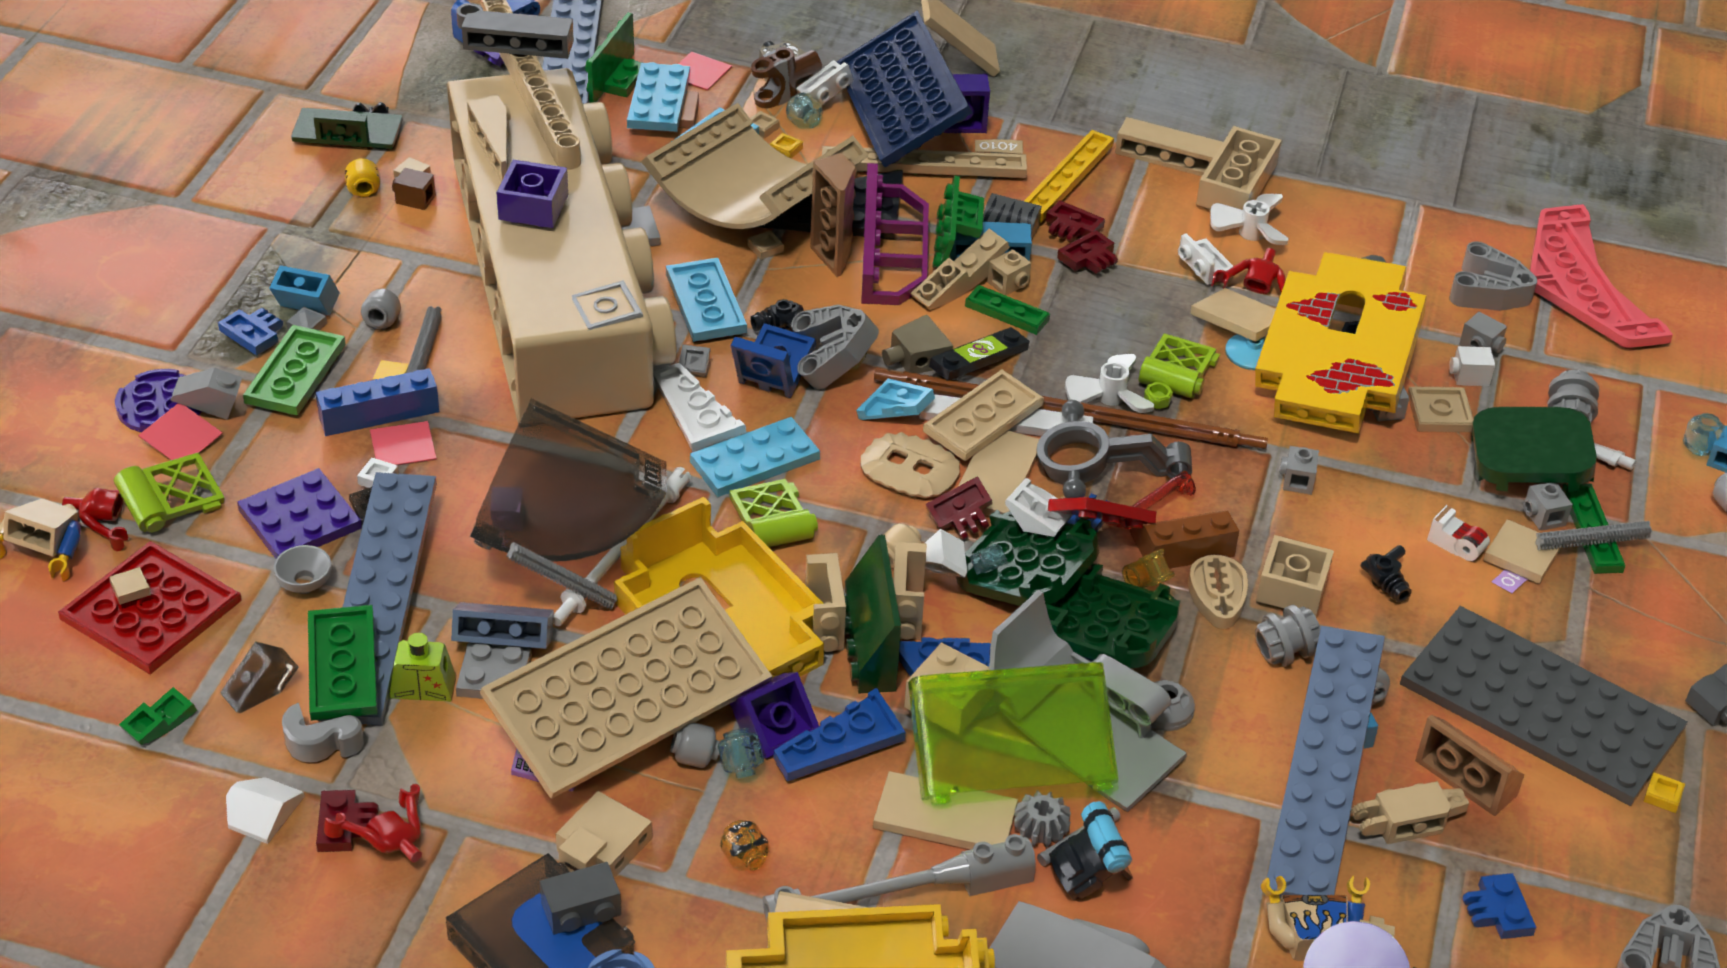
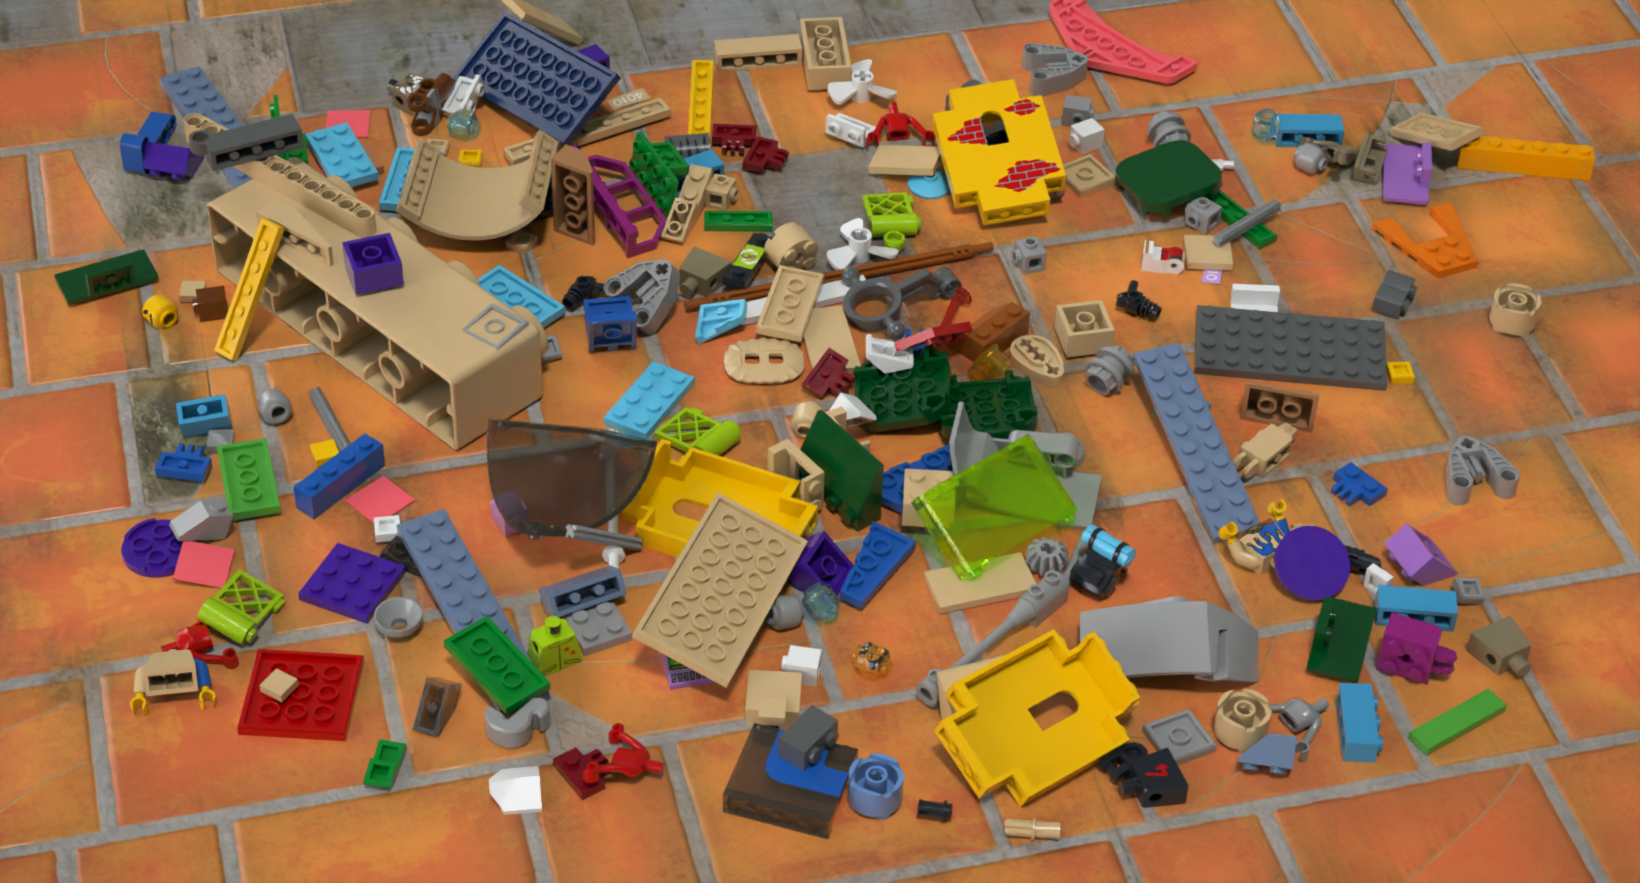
camera: 30 degrees left, 0 degrees up
black piece [352,102,389,114] -> none
white wing [653,363,747,452] -> none
clear light blue piece [970,544,1008,574] -> none
none -> yellow plate [214,218,285,360]
none -> tan brick [764,222,818,269]
none -> white brick [781,645,822,687]
none -> white panel [1230,284,1280,312]

